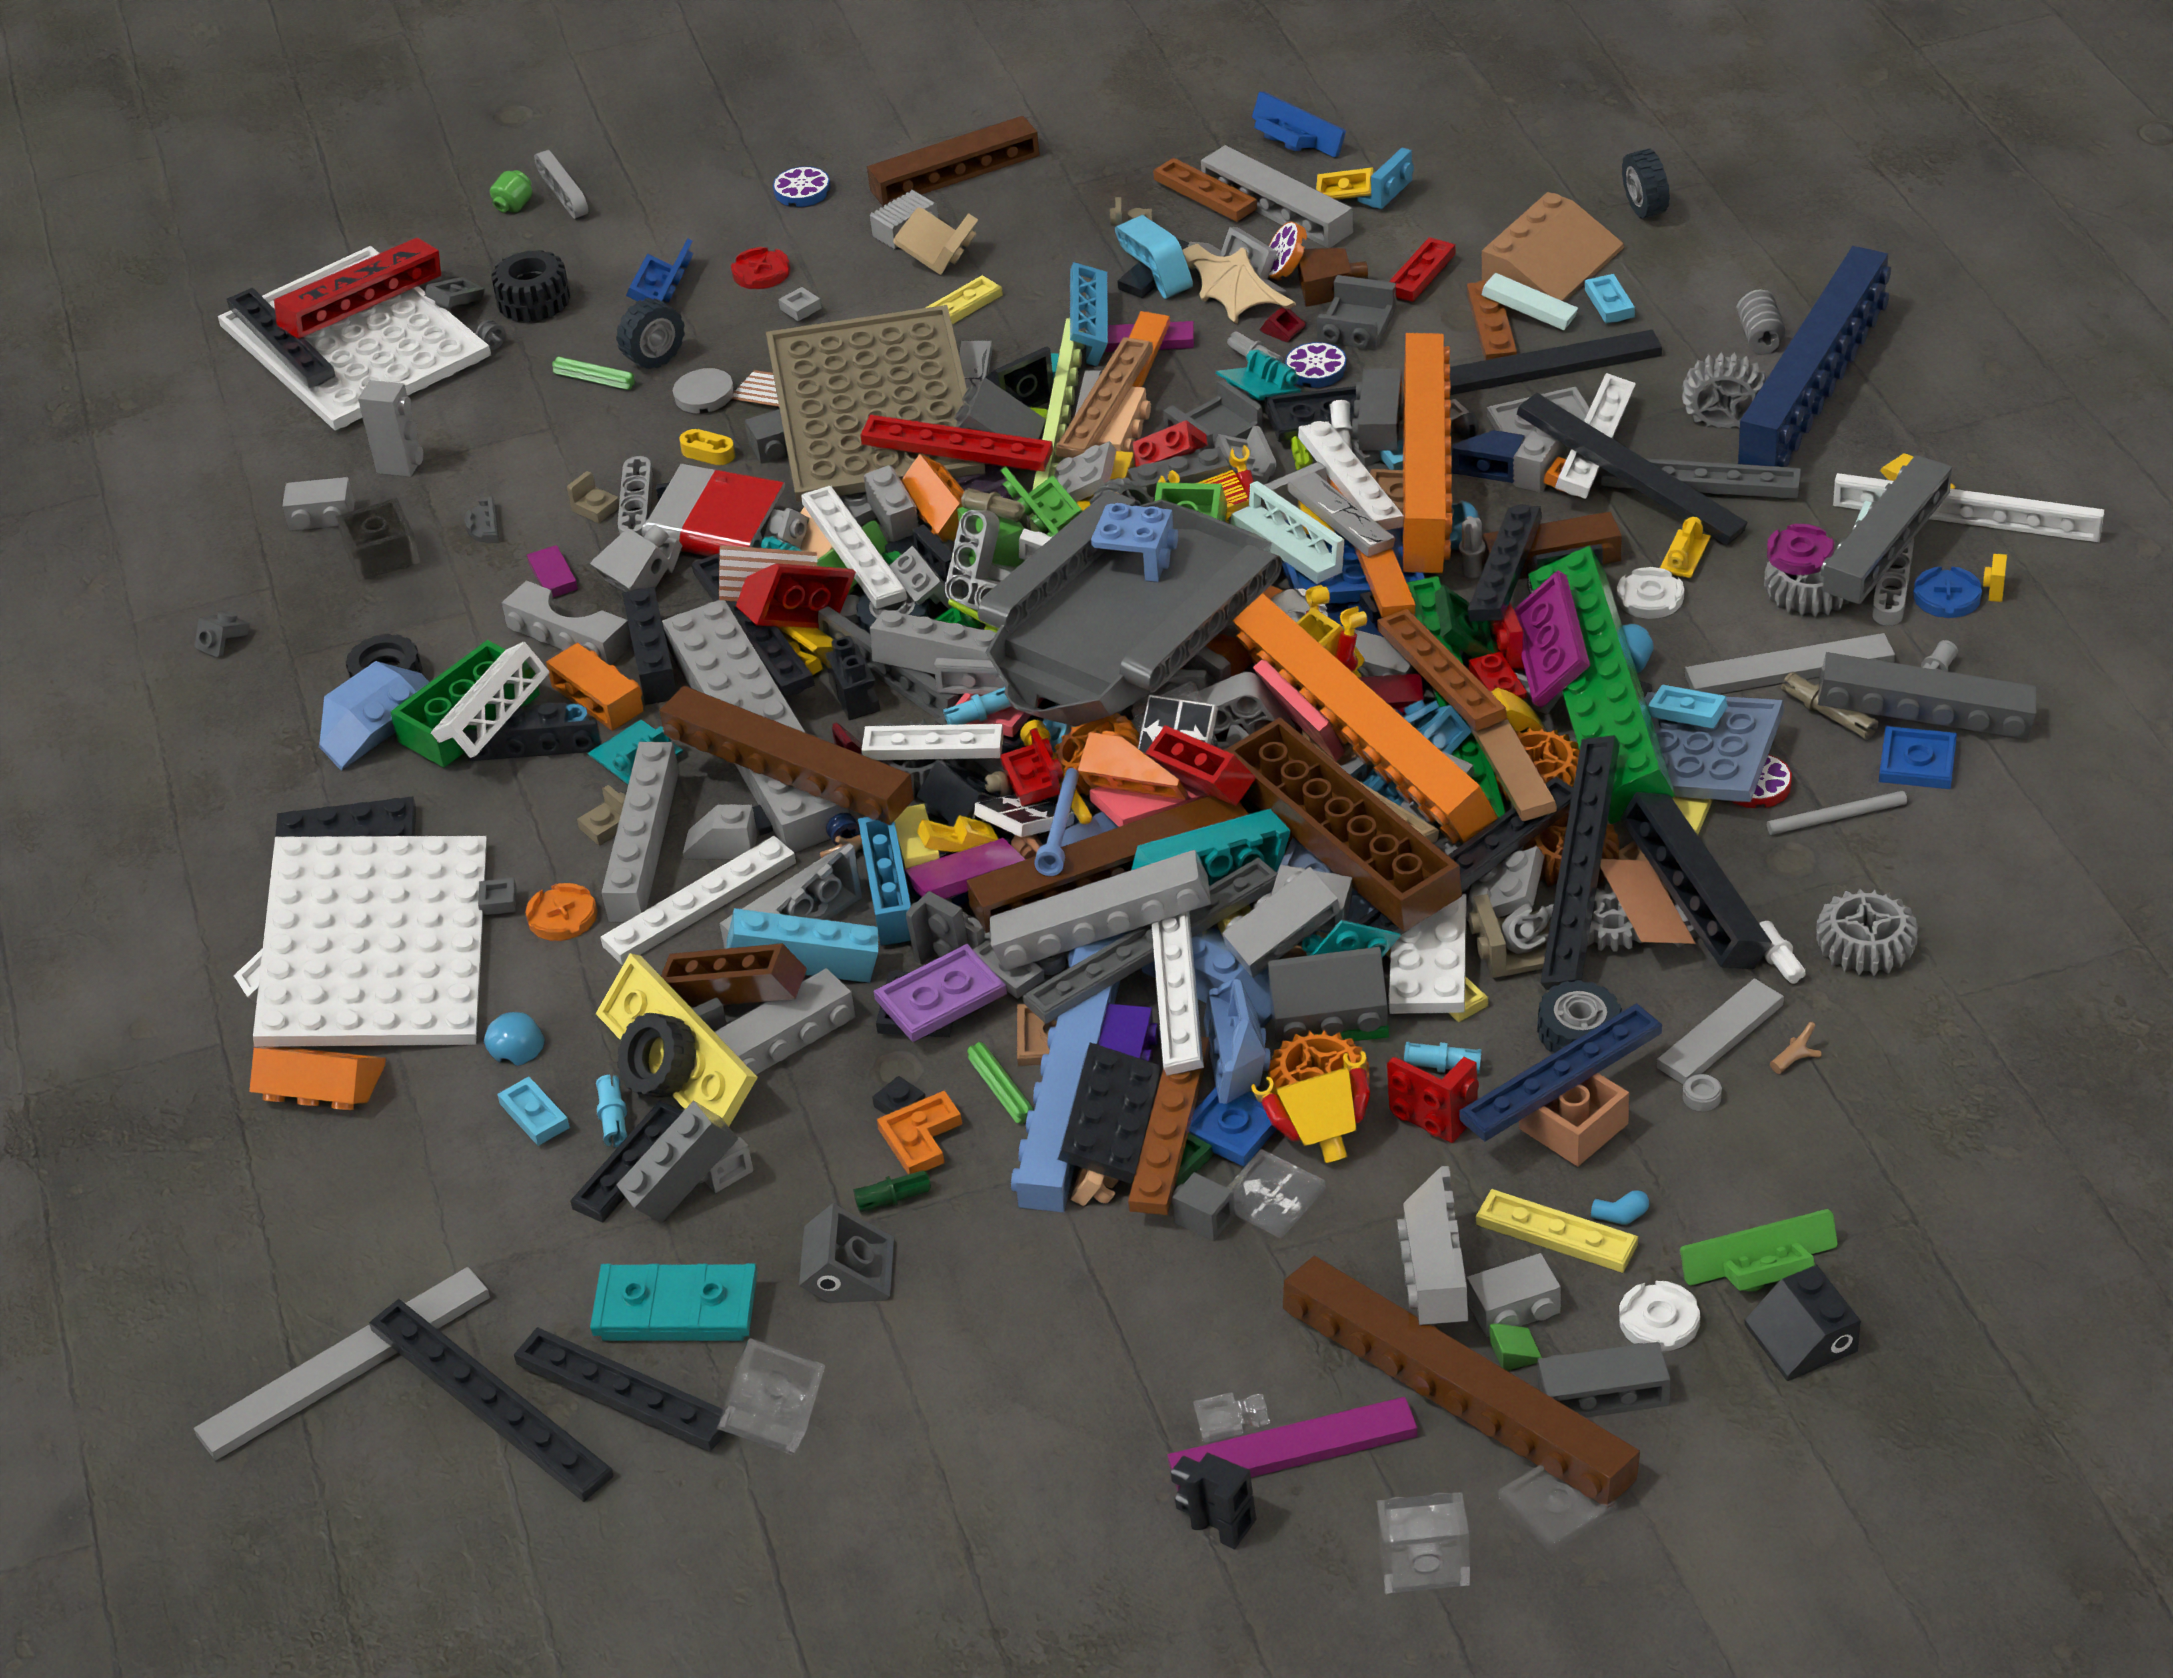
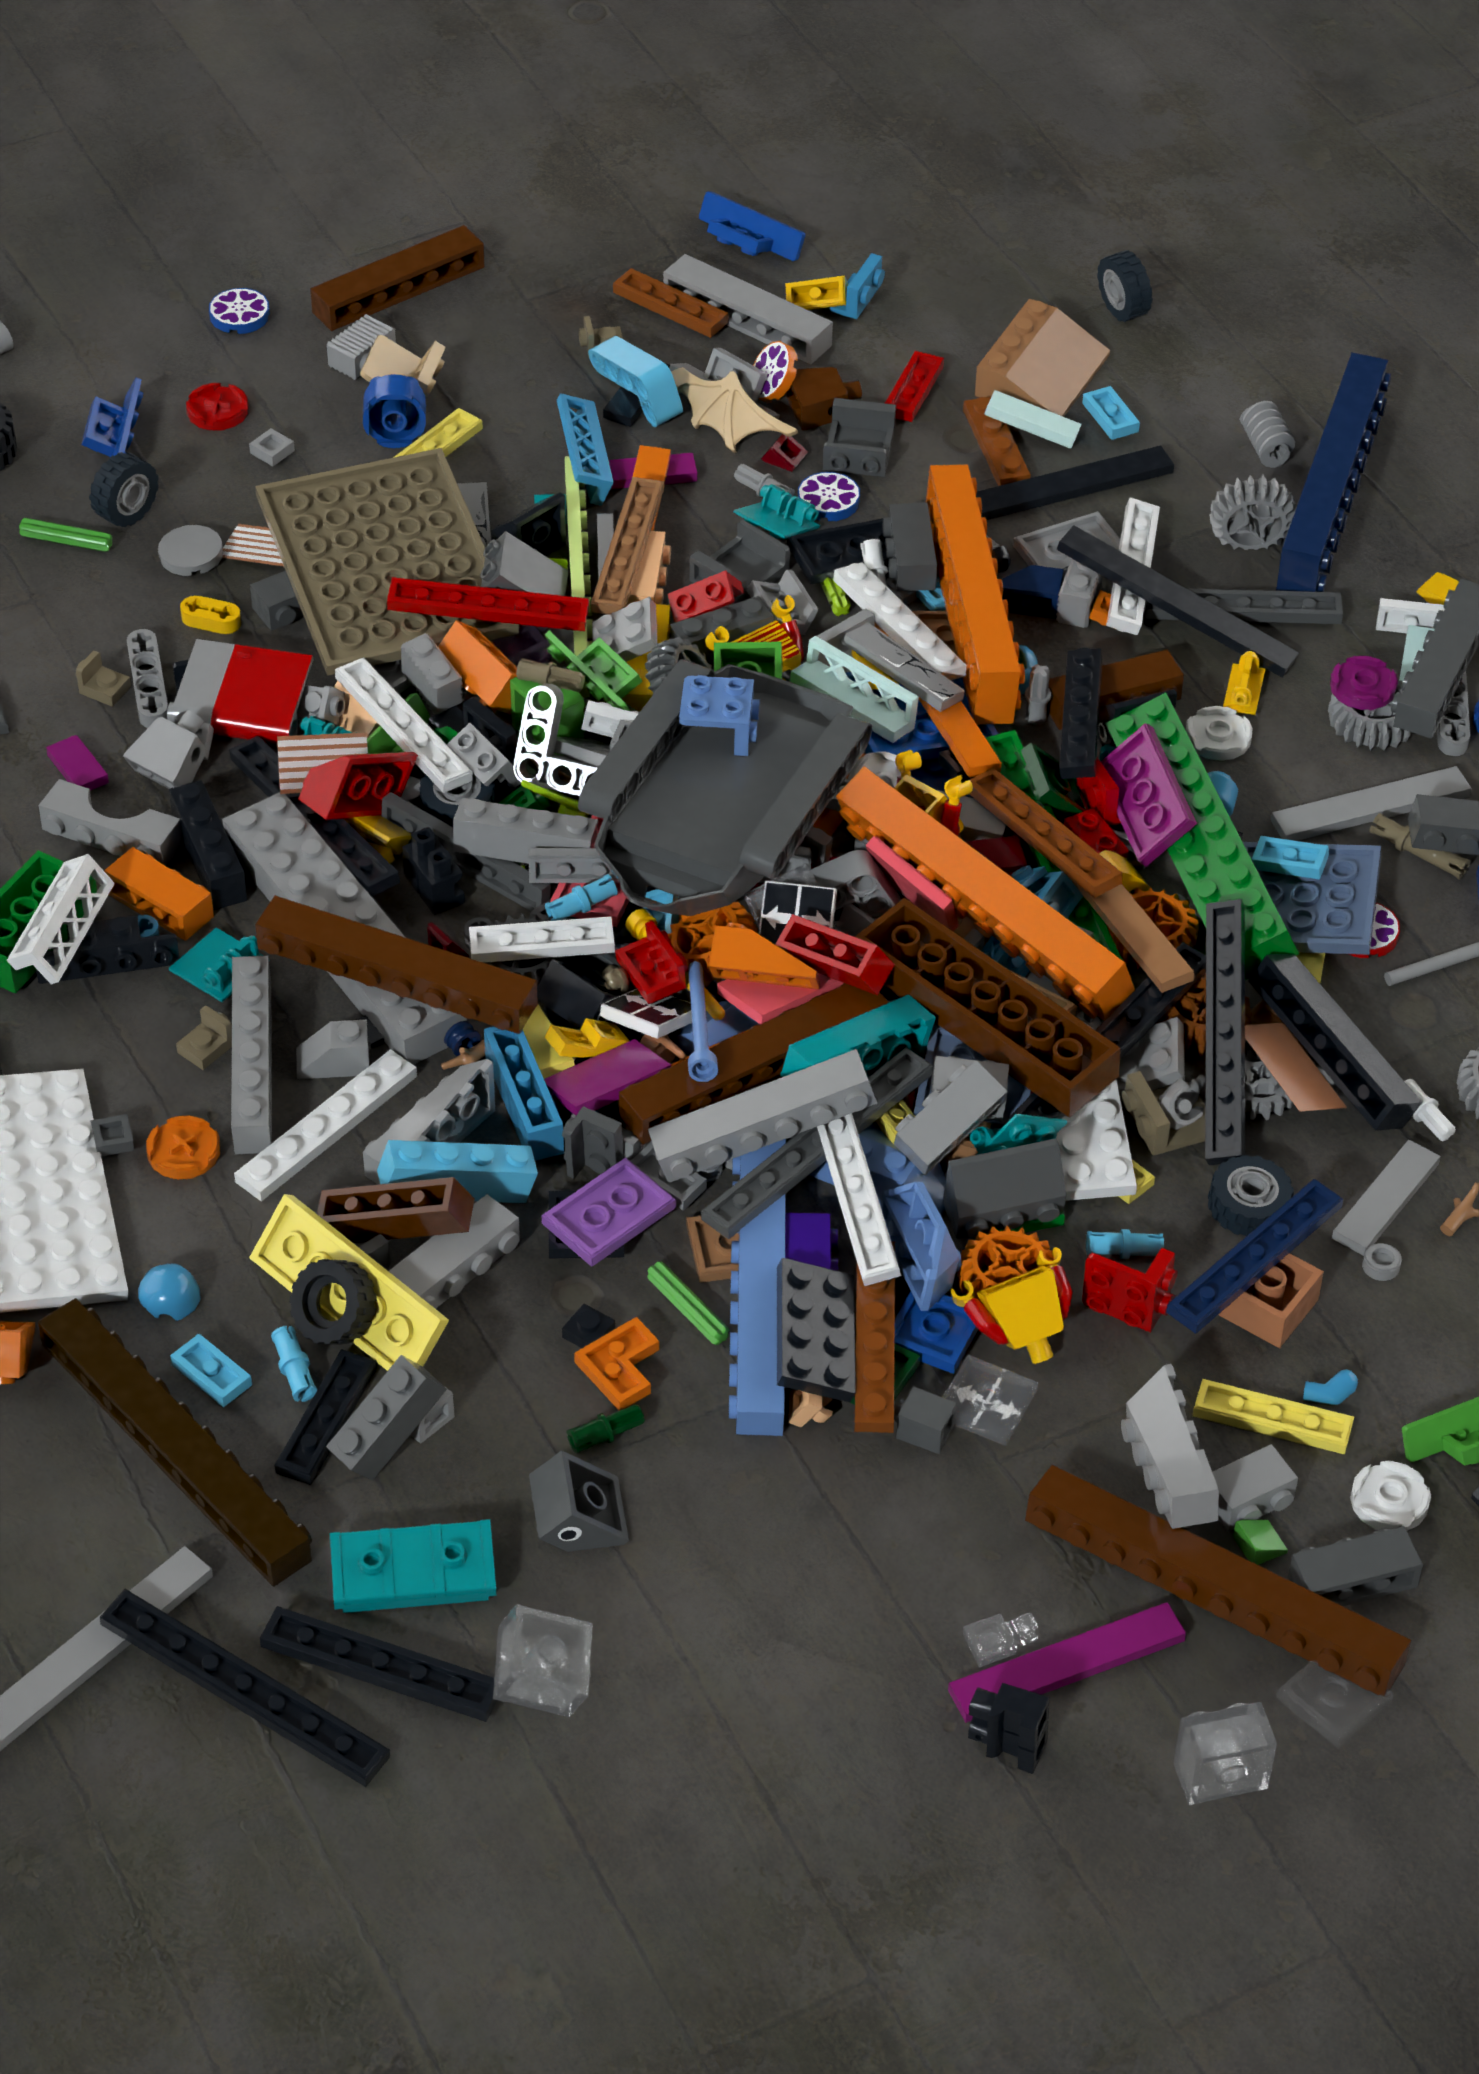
camera: 15 degrees left, 5 degrees up
none -> dark brown brick [38,1298,312,1587]
none -> blue brick [363,374,426,448]

